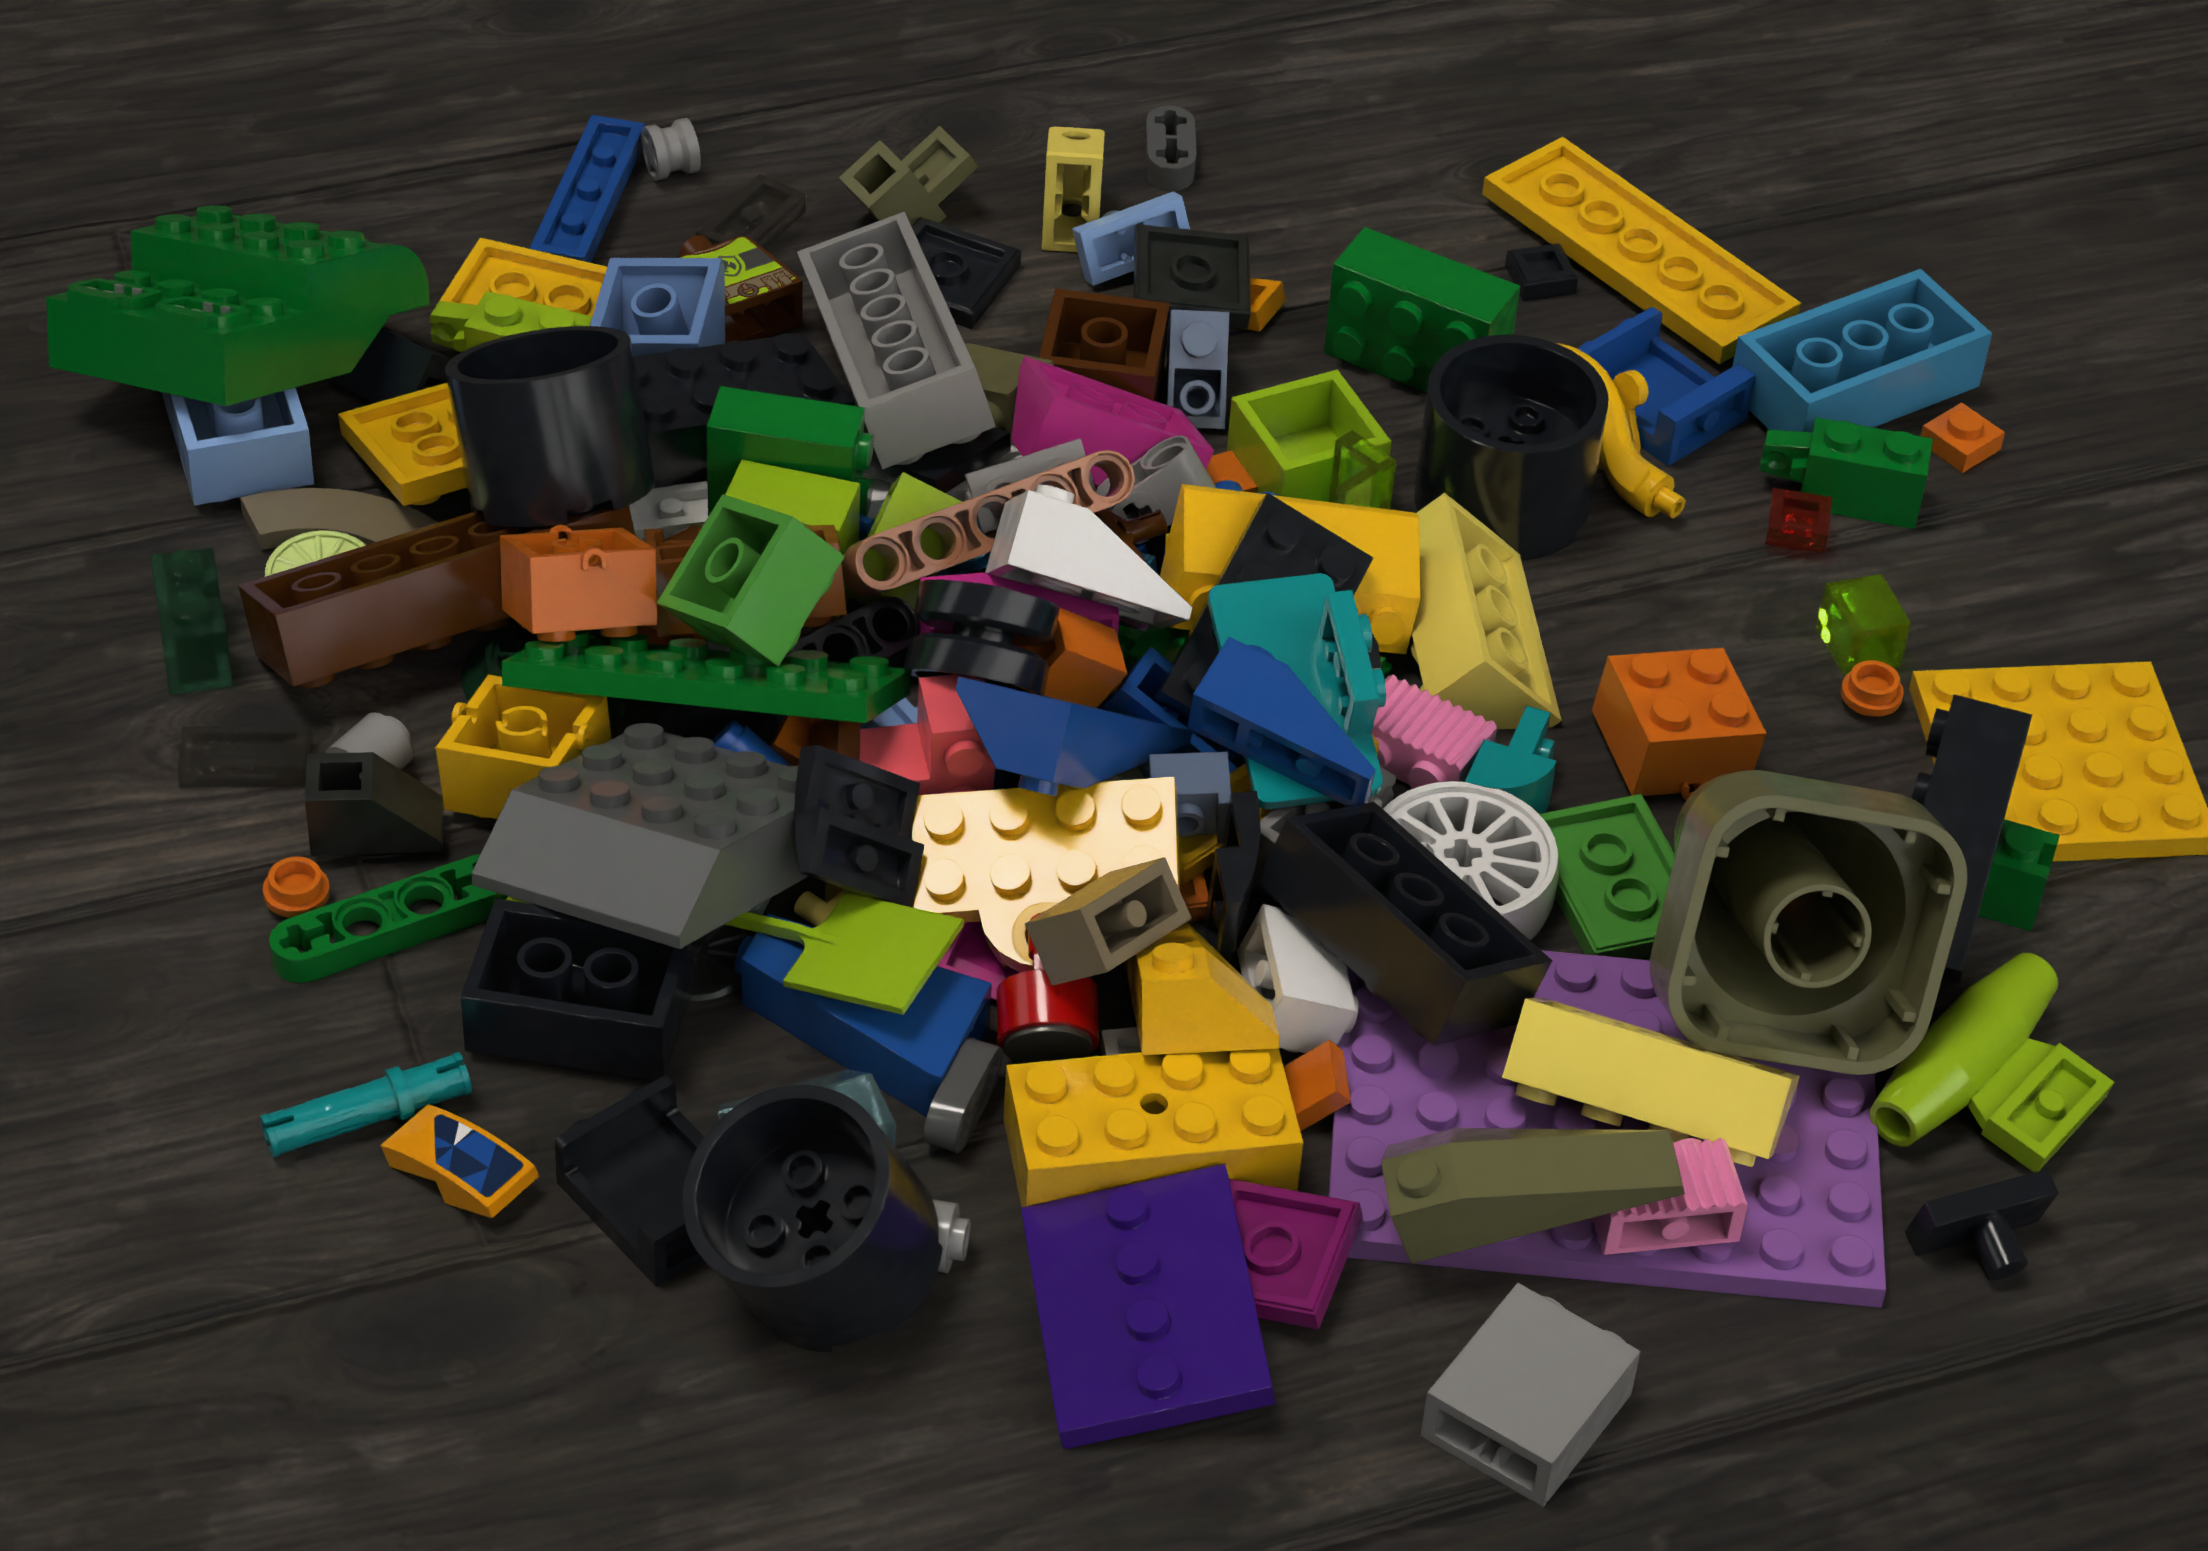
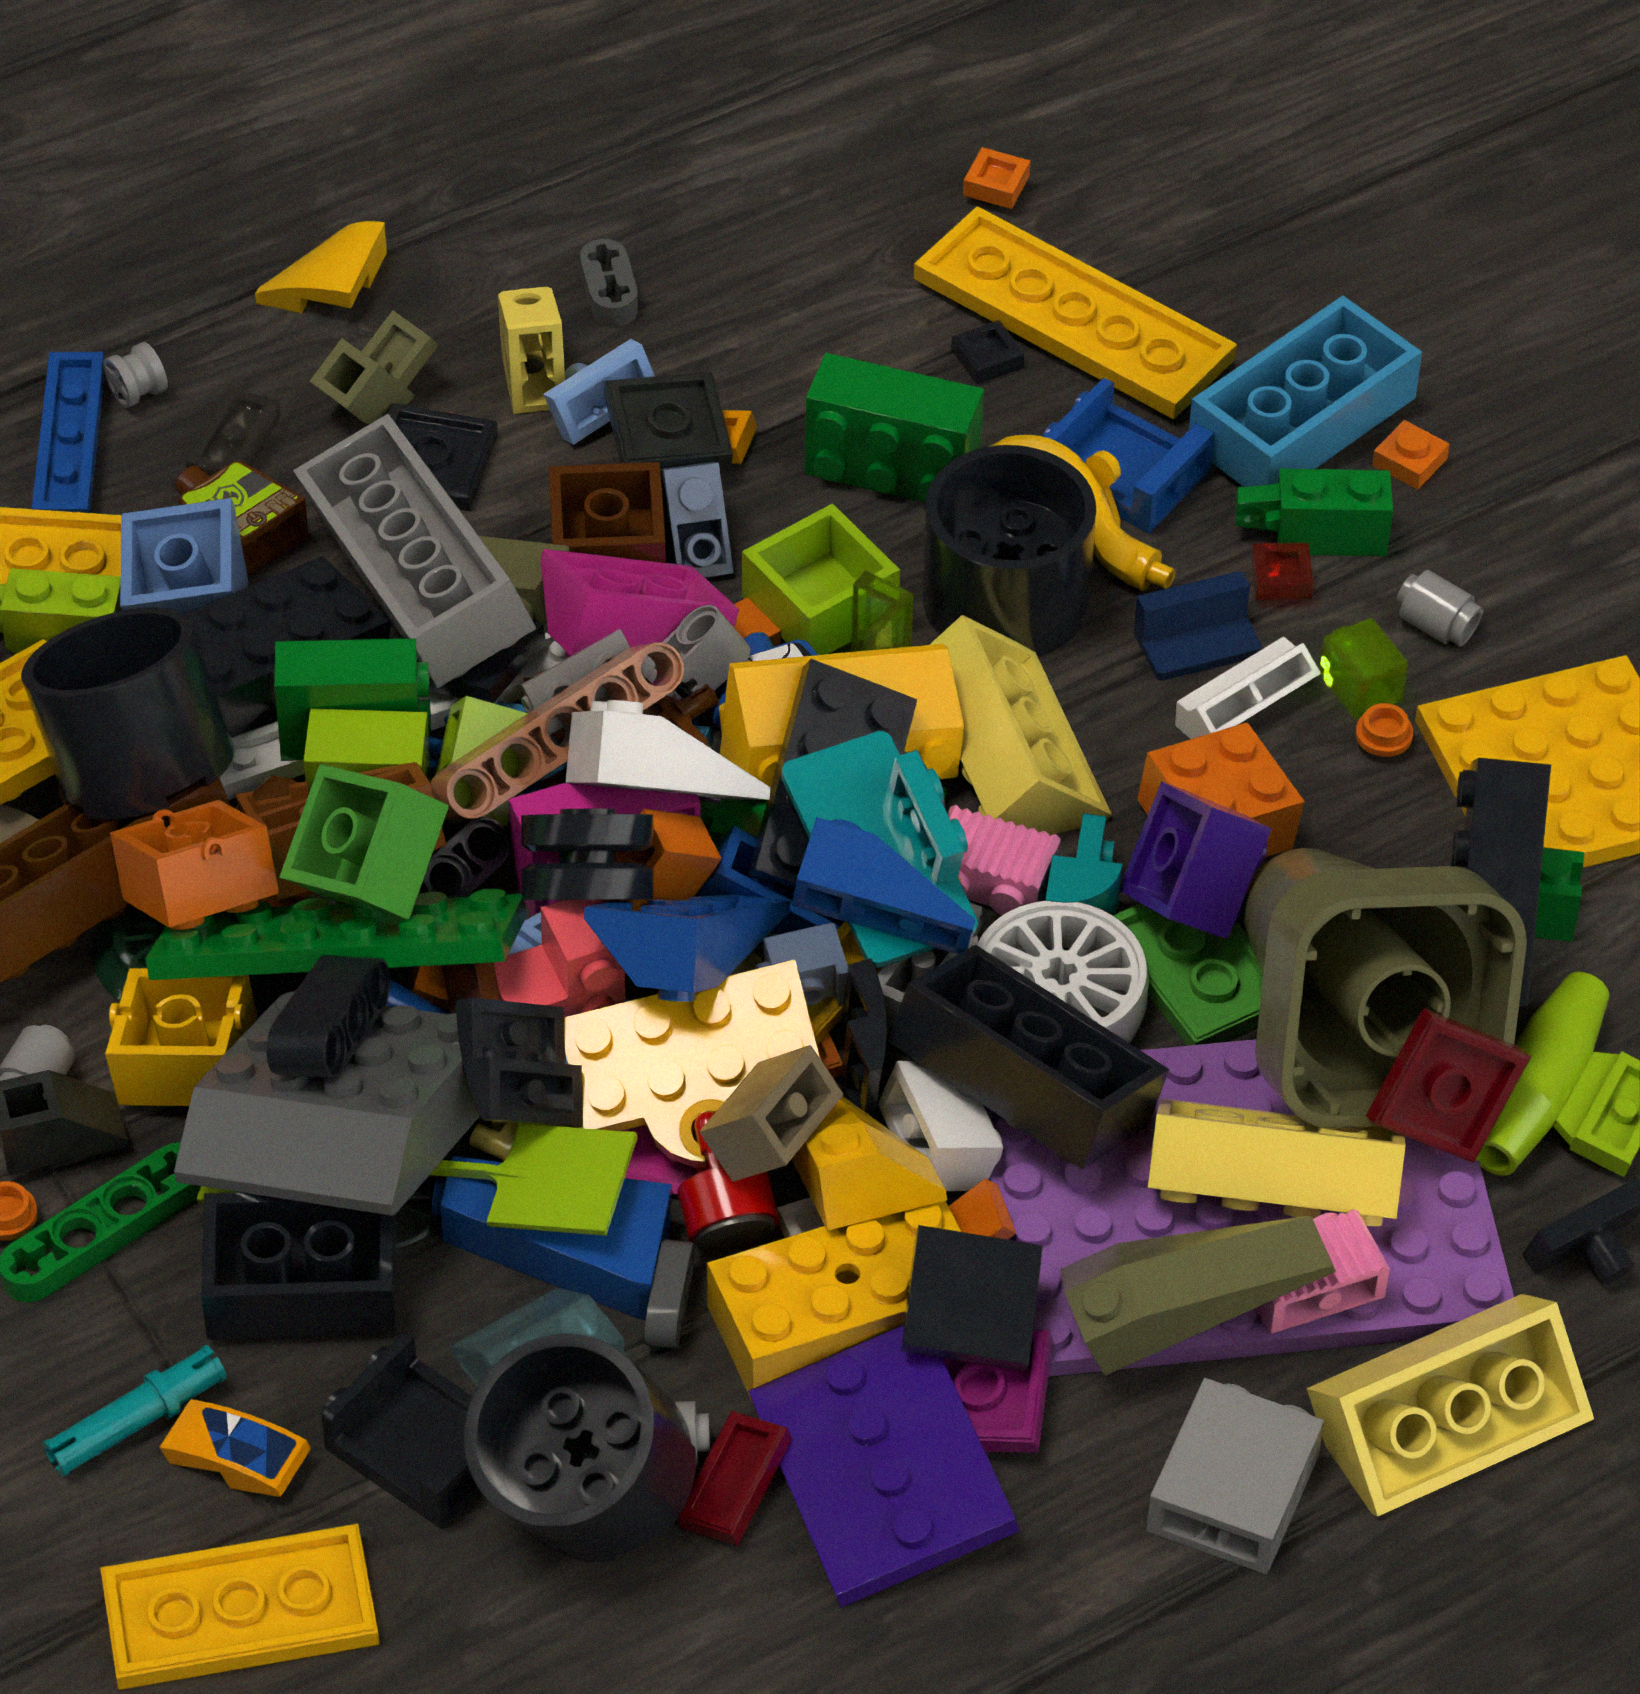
camera: 10 degrees left, 5 degrees up
none -> yellow tile [100,1524,379,1690]
none -> yellow slope [255,221,387,313]
none -> black beam [266,955,390,1078]
none -> dark red tile [677,1411,792,1546]
none -> black tile [900,1225,1043,1371]
none -> orange plate [963,147,1031,209]
none -> dark purple slope [1119,781,1272,939]
none -> dark blue panel [1134,570,1262,681]
none -> white piece [1175,636,1321,739]
none -> light yellow slope [1307,1294,1594,1516]
none -> dark red tile [1366,1008,1531,1163]
none -> light grey brick [1396,570,1483,647]

